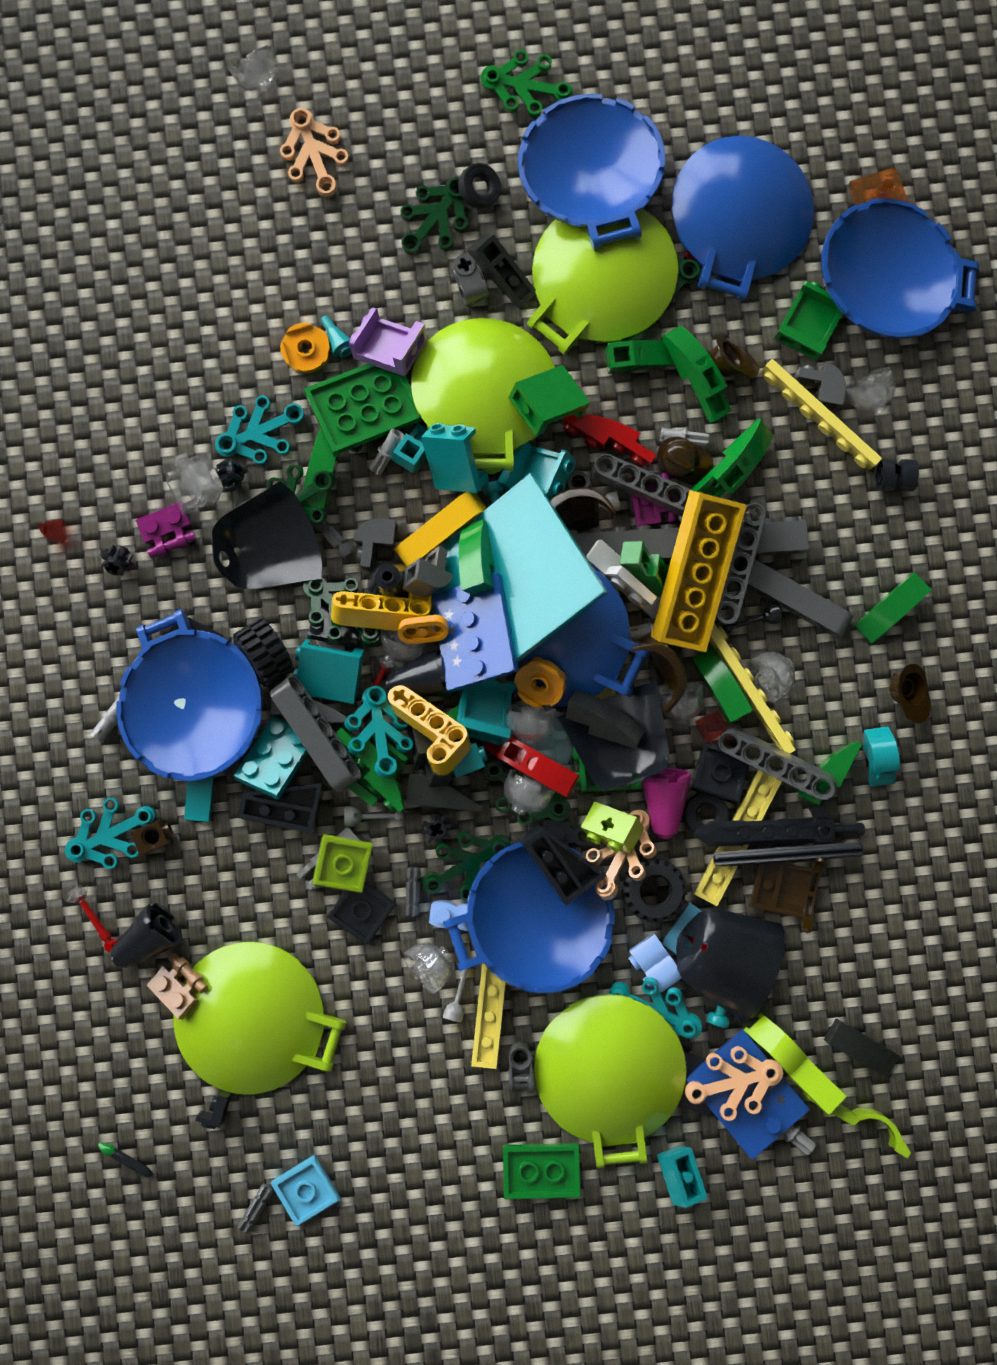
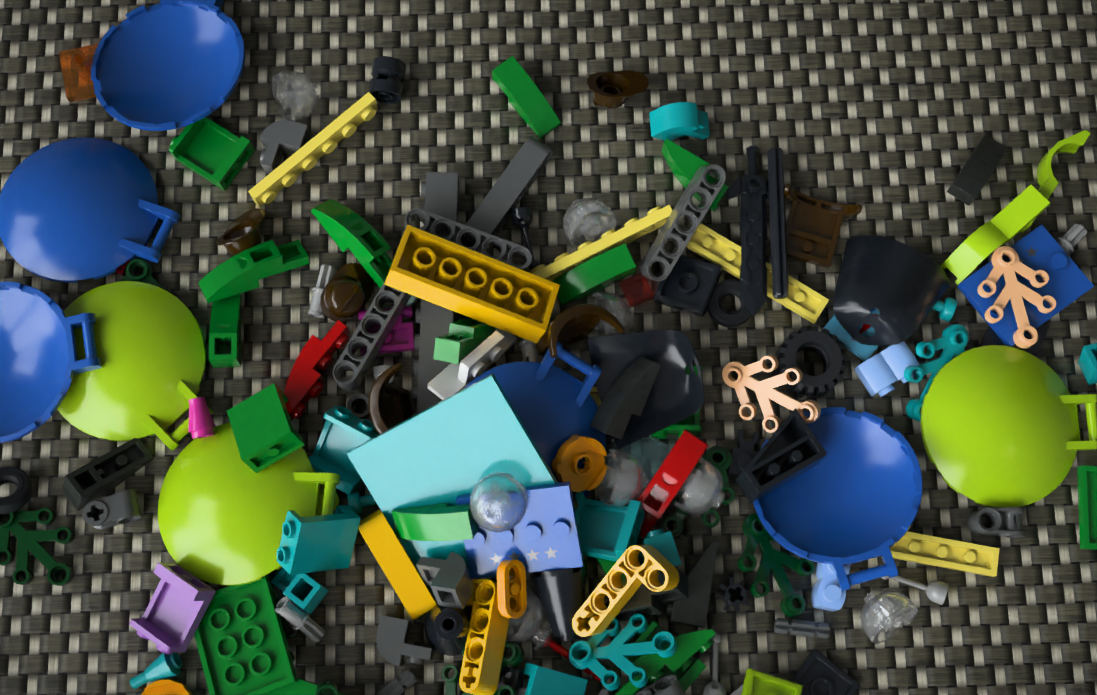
camera: 85 degrees left, 10 degrees down
lime brick [581,801,644,854] -> none
dark pink cone [641,768,691,839] -> none
none -> dark pink cone [188,397,216,439]
none -> clear cylinder [469,472,529,533]

